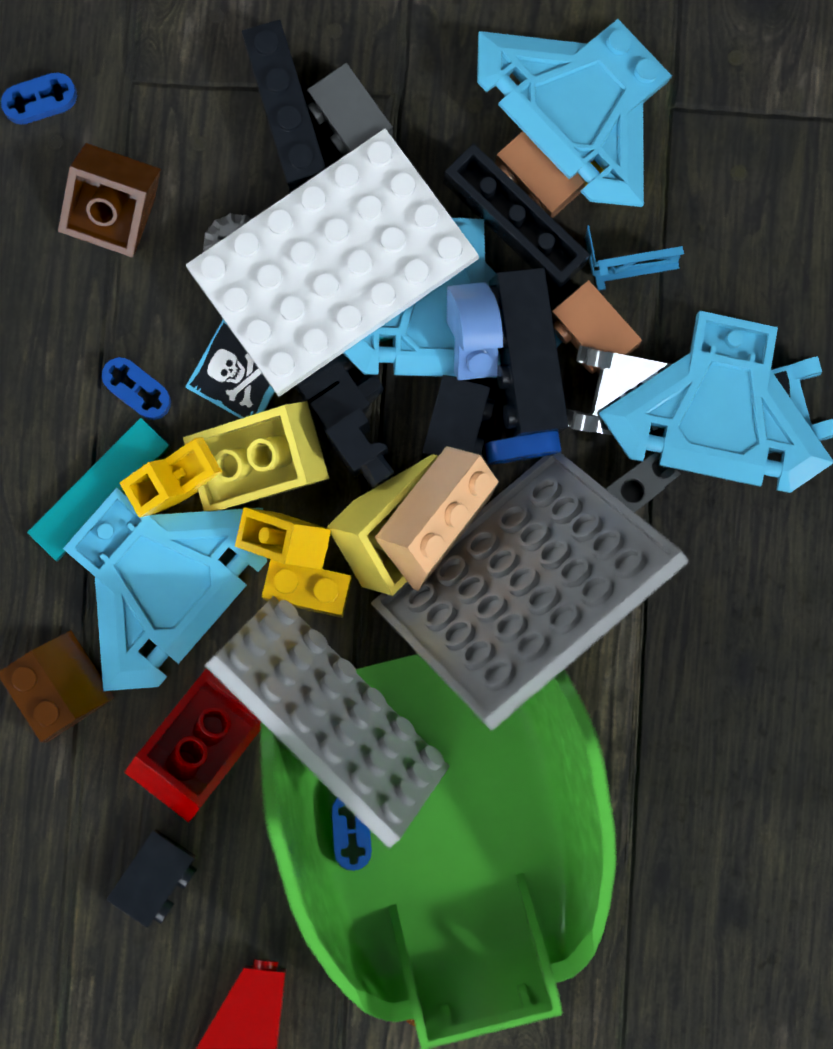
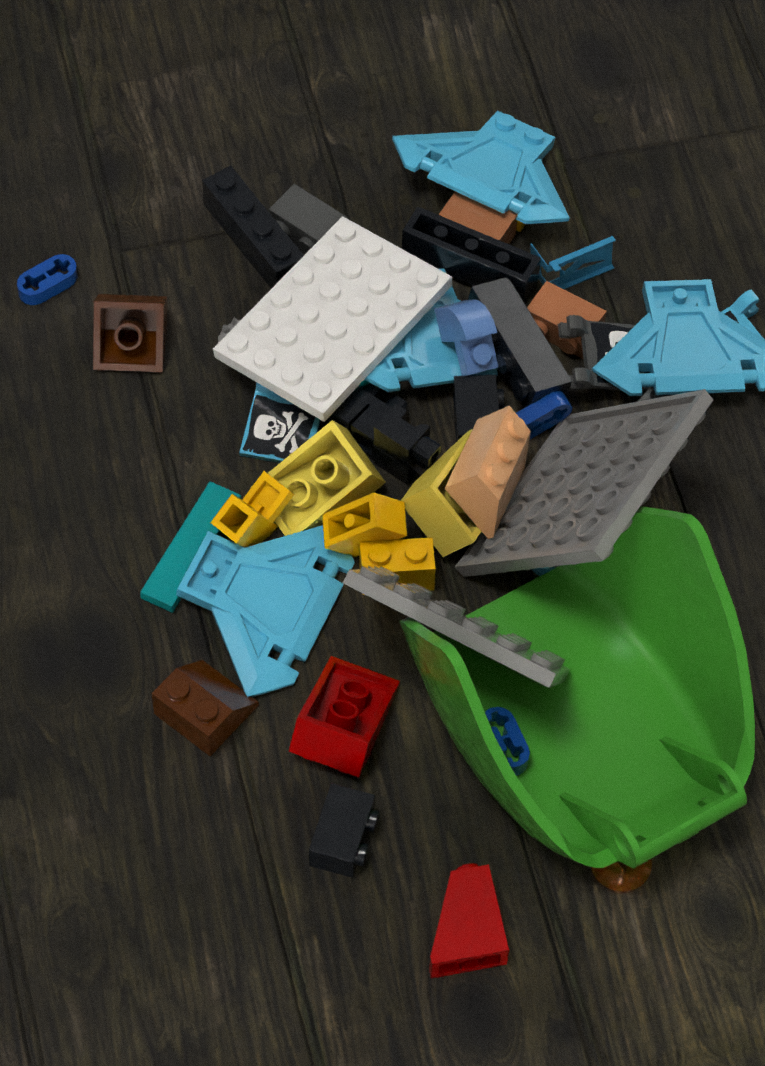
camera: 15 degrees left, 25 degrees down
blue beam [102,357,171,420] -> none

